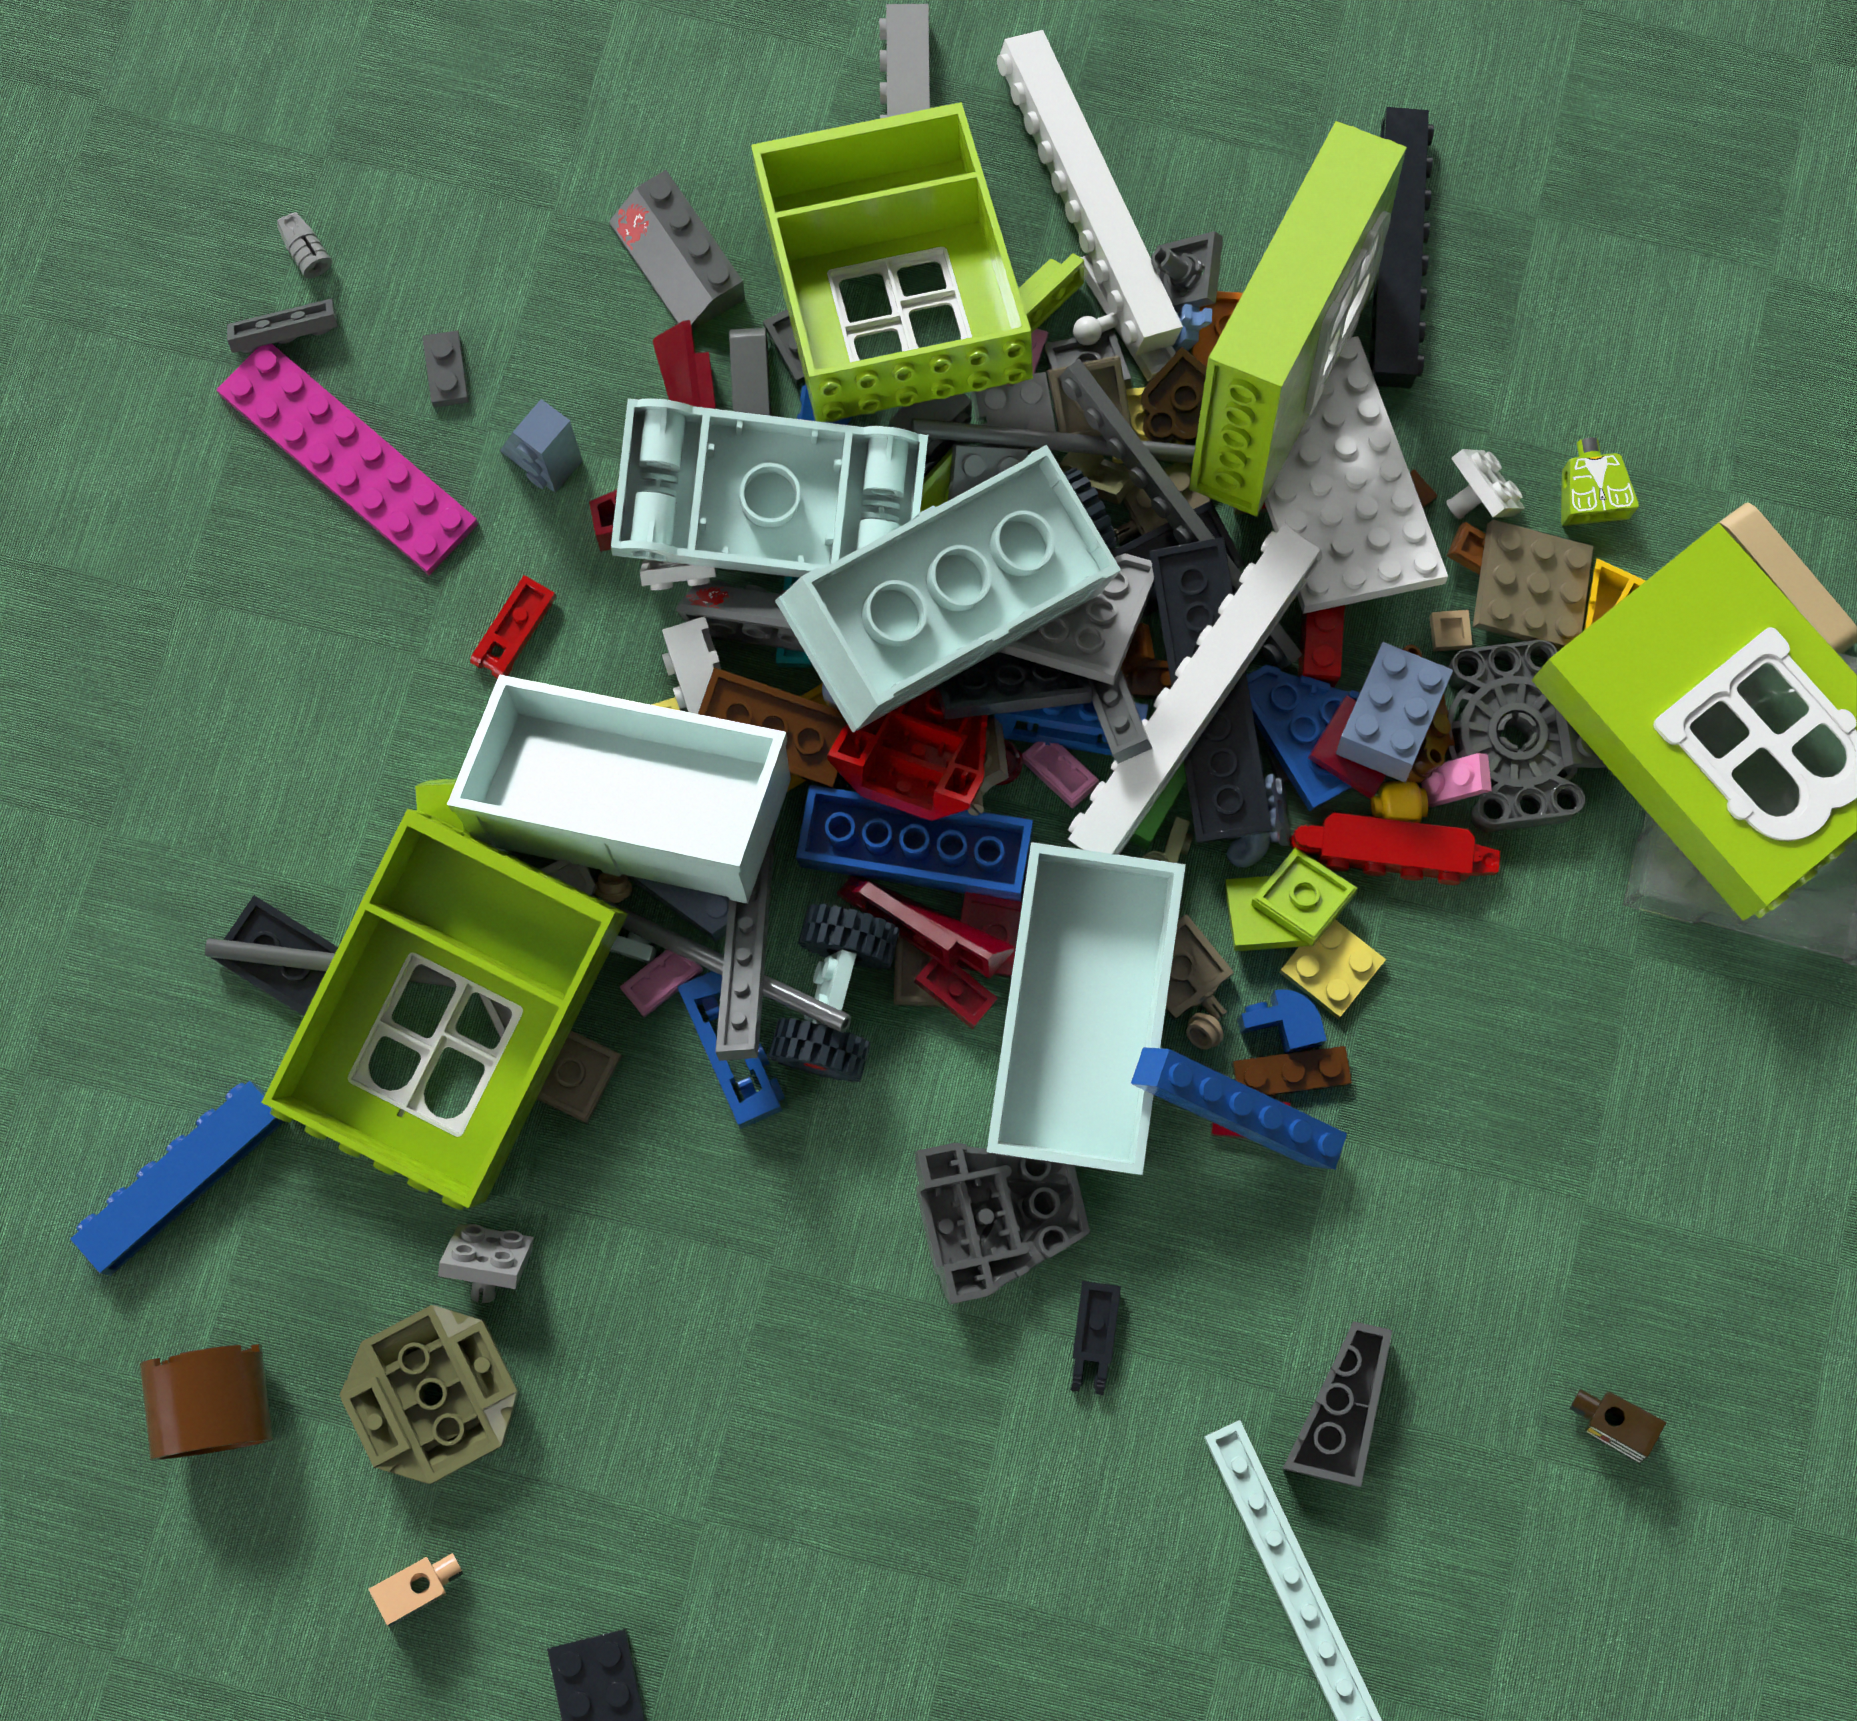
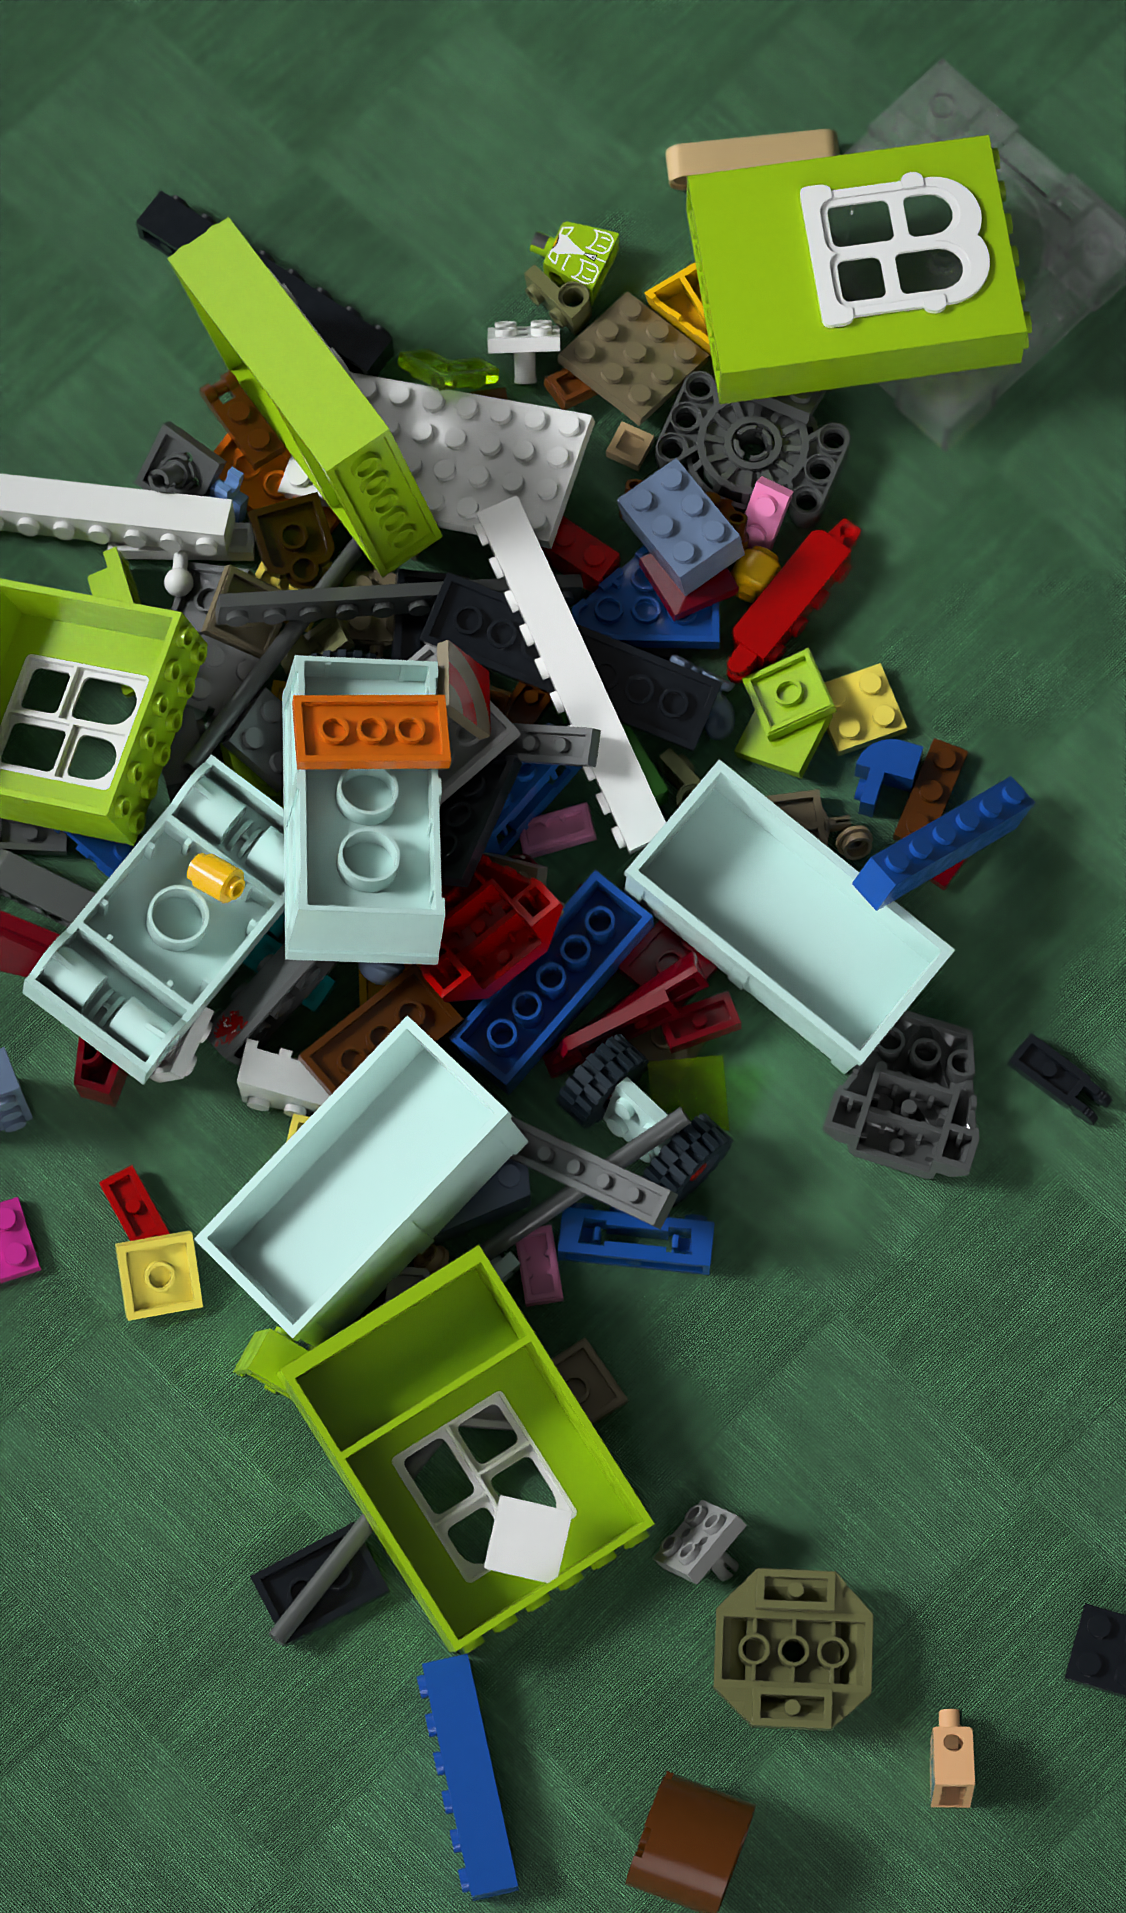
camera: 55 degrees left, 5 degrees down
none -> light yellow plate [115,1230,203,1321]
none -> yellow brick [187,853,245,903]
none -> orange plate [292,695,451,770]
none -> clear neon green plate [398,348,499,391]
none -> dark tan tile [437,640,491,740]
none -> white sticker [484,1495,573,1583]
none -> olive plate [524,264,592,335]
none -> clear neon green plate [648,1055,730,1131]

